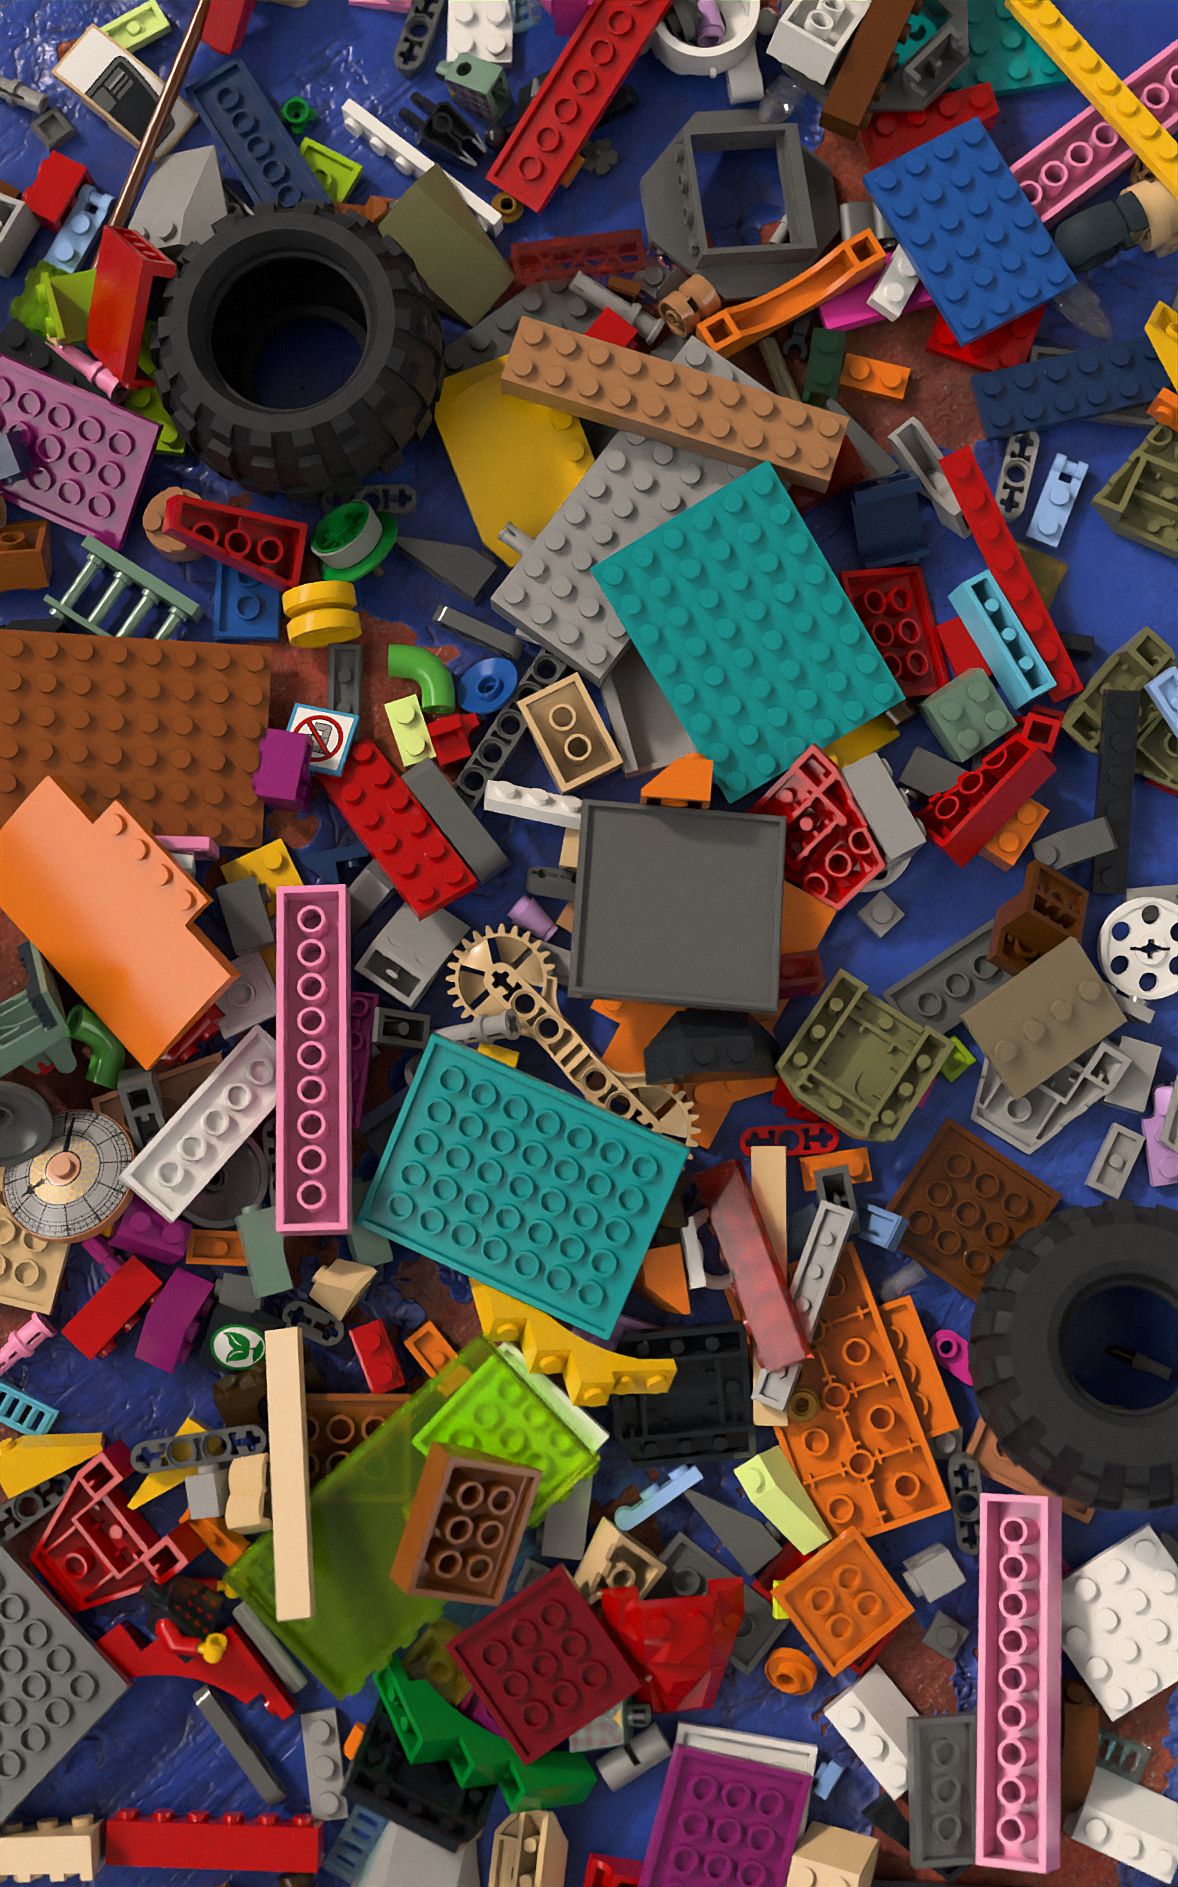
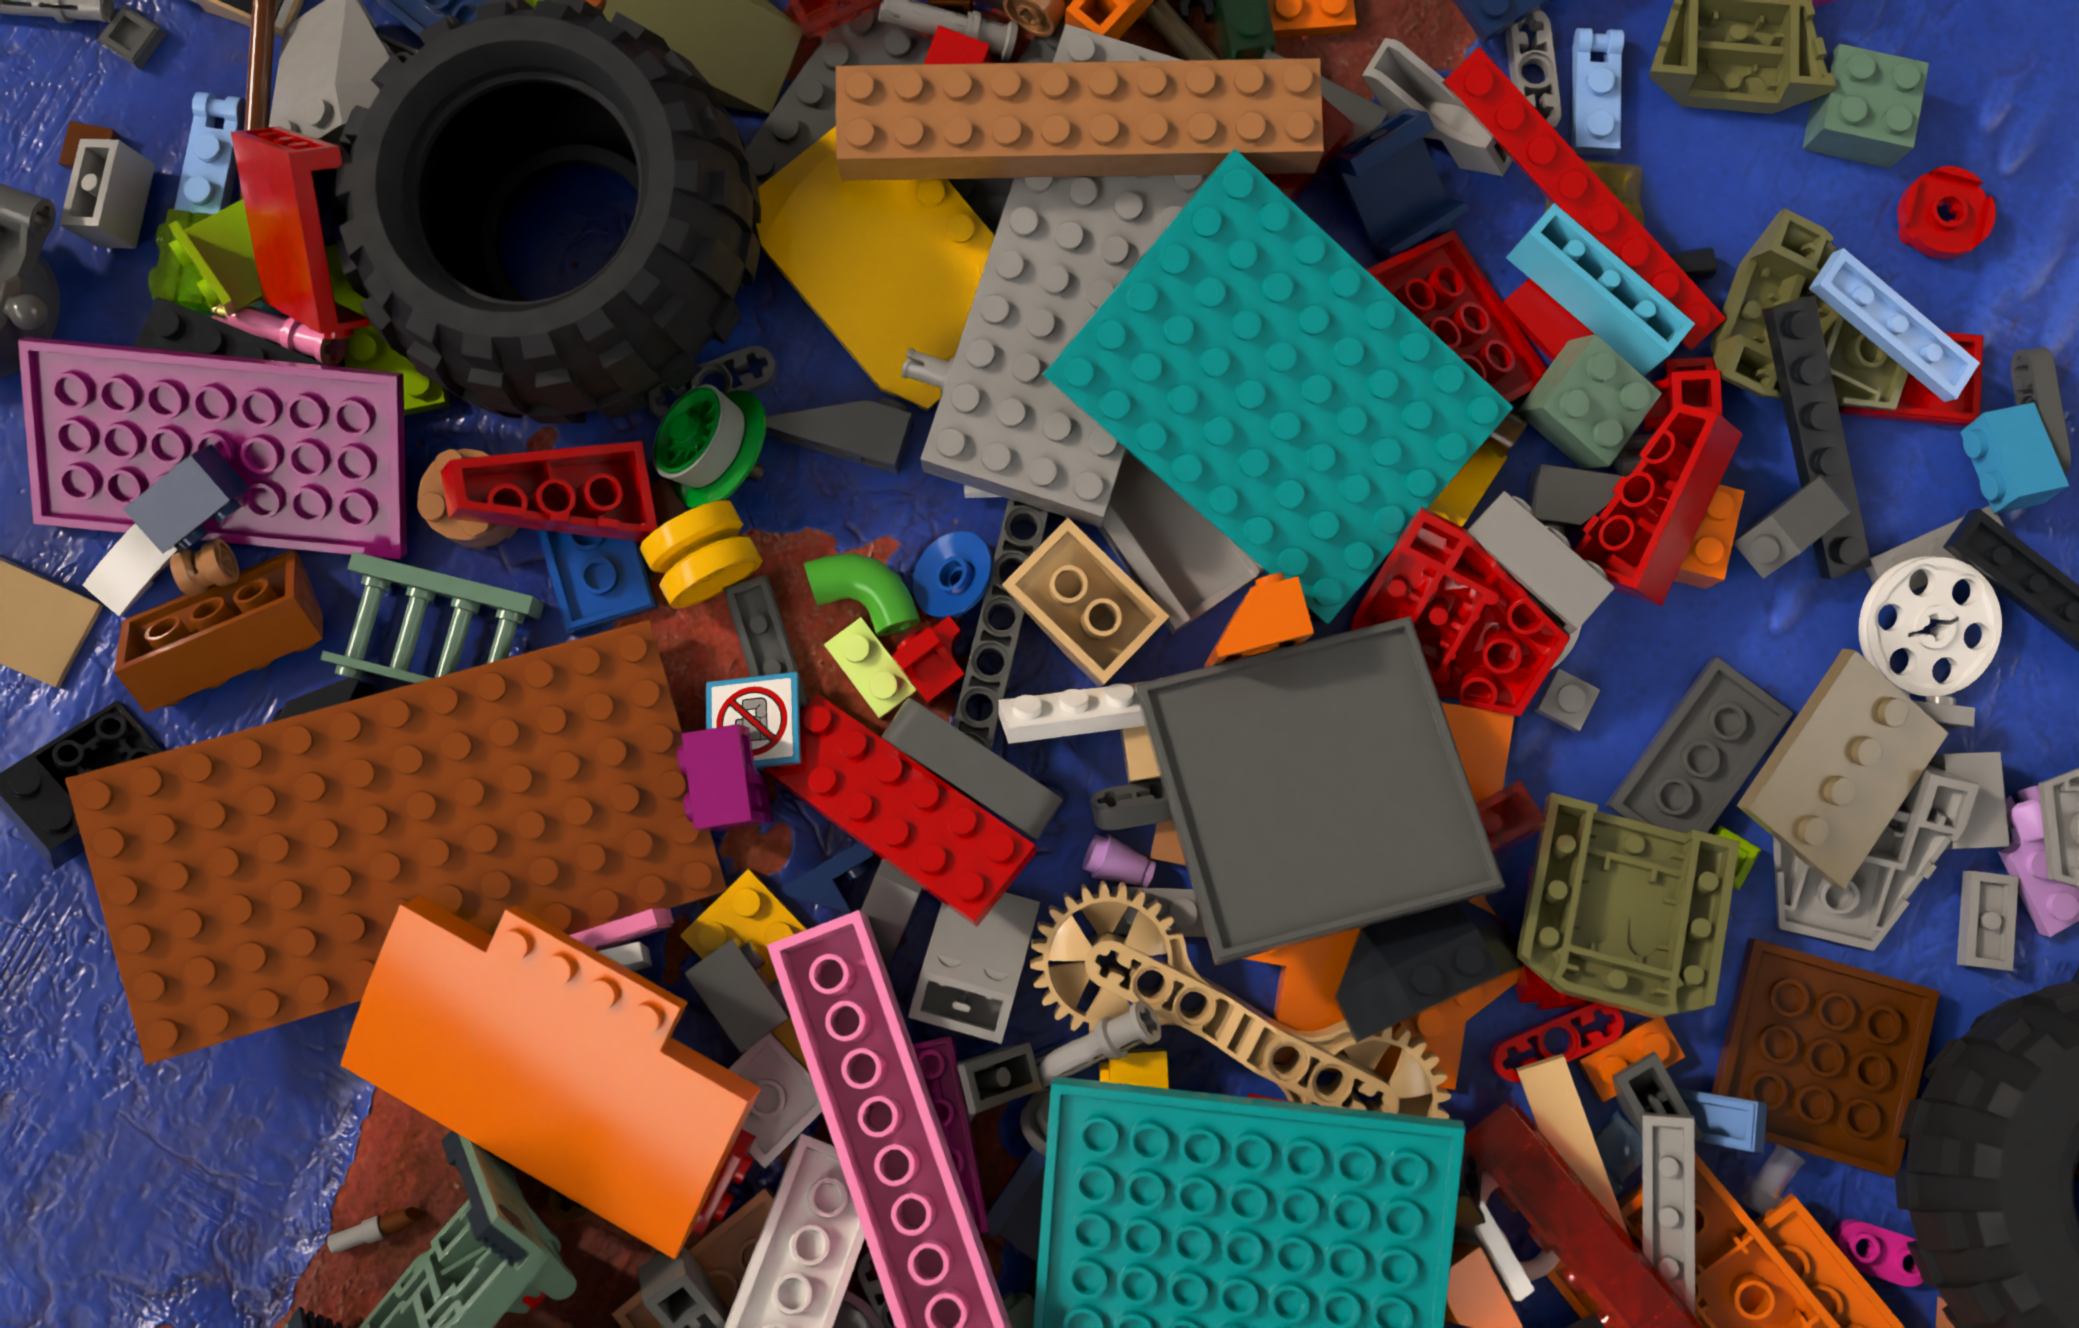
camera: 20 degrees left, 0 degrees up
red brick [21,150,94,234] -> none
bright green cylinder [66,1004,126,1090] -> none
dark grey beam [431,605,526,662] -> none
reddish brown bracket [987,859,1089,977] -> none

